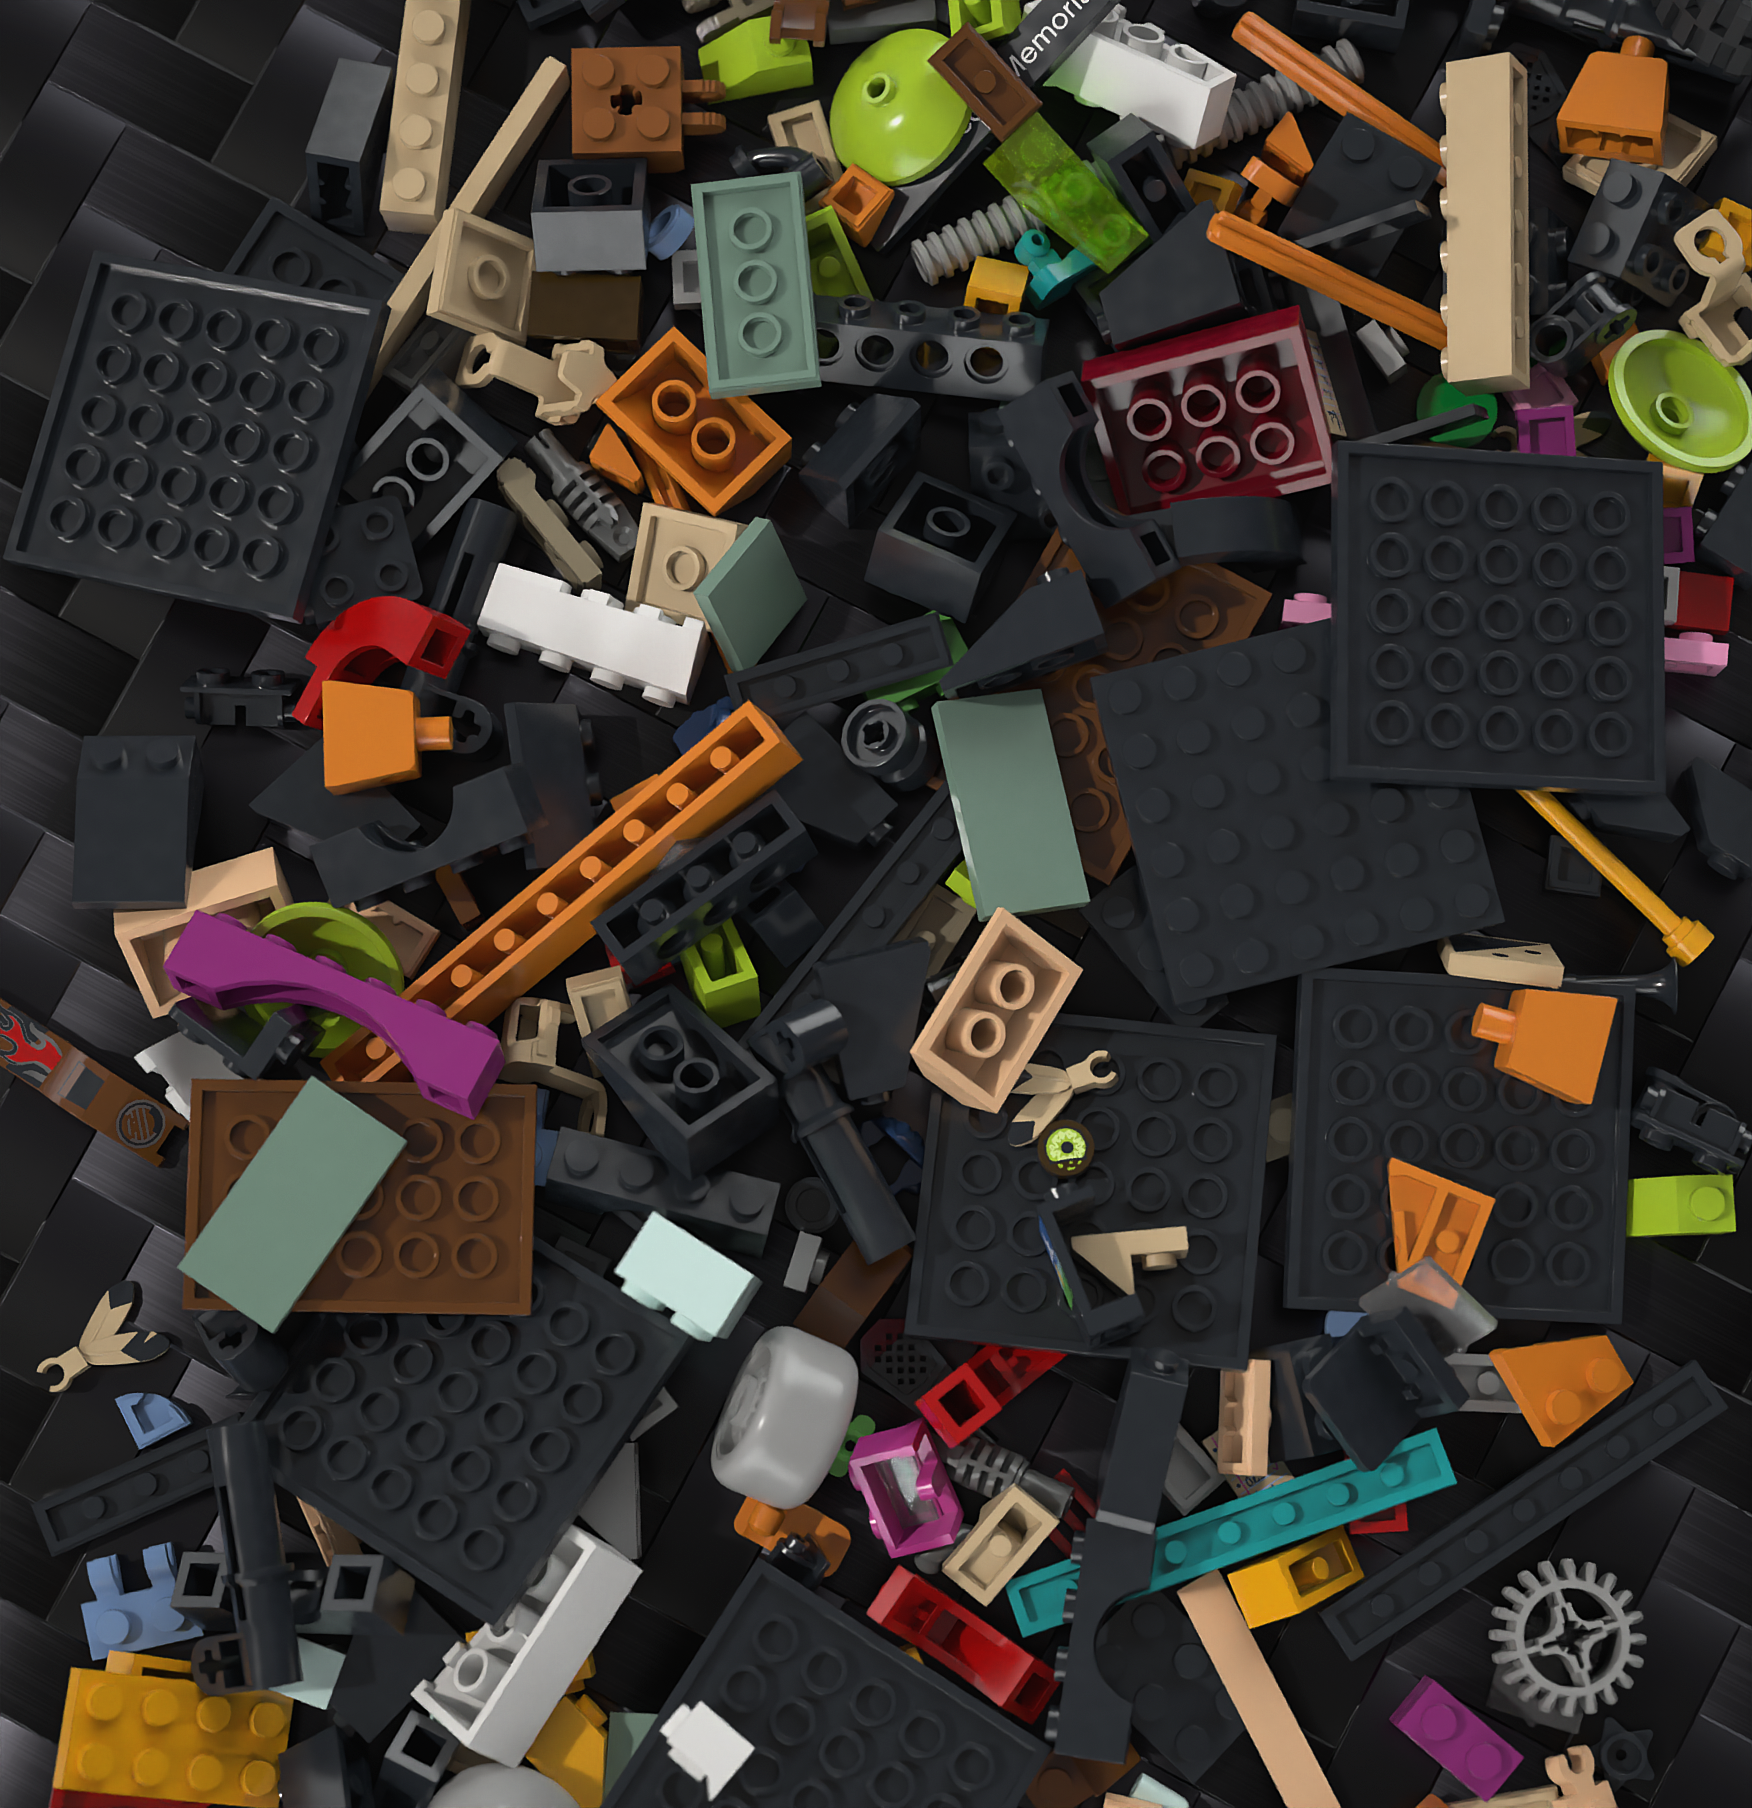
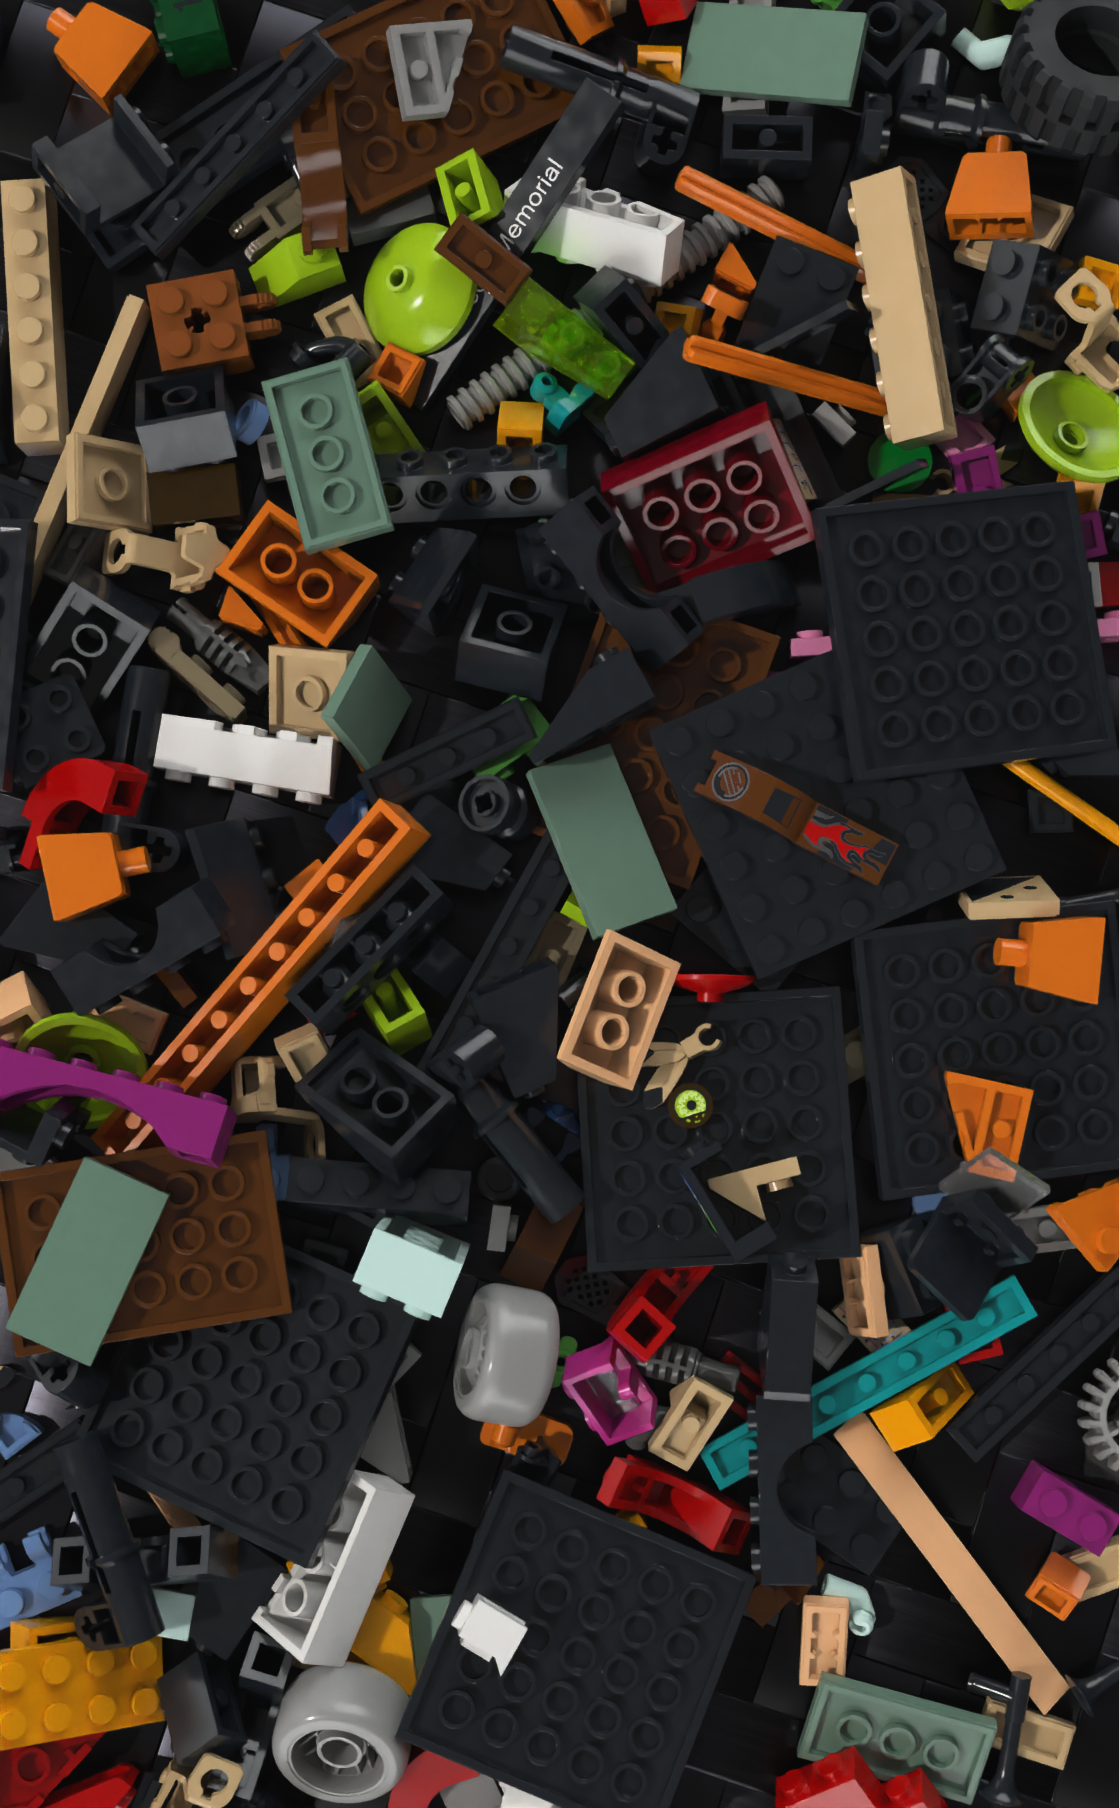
camera: 15 degrees left, 5 degrees up
none -> red dish [674,974,756,1002]
none -> piece [693,750,899,886]

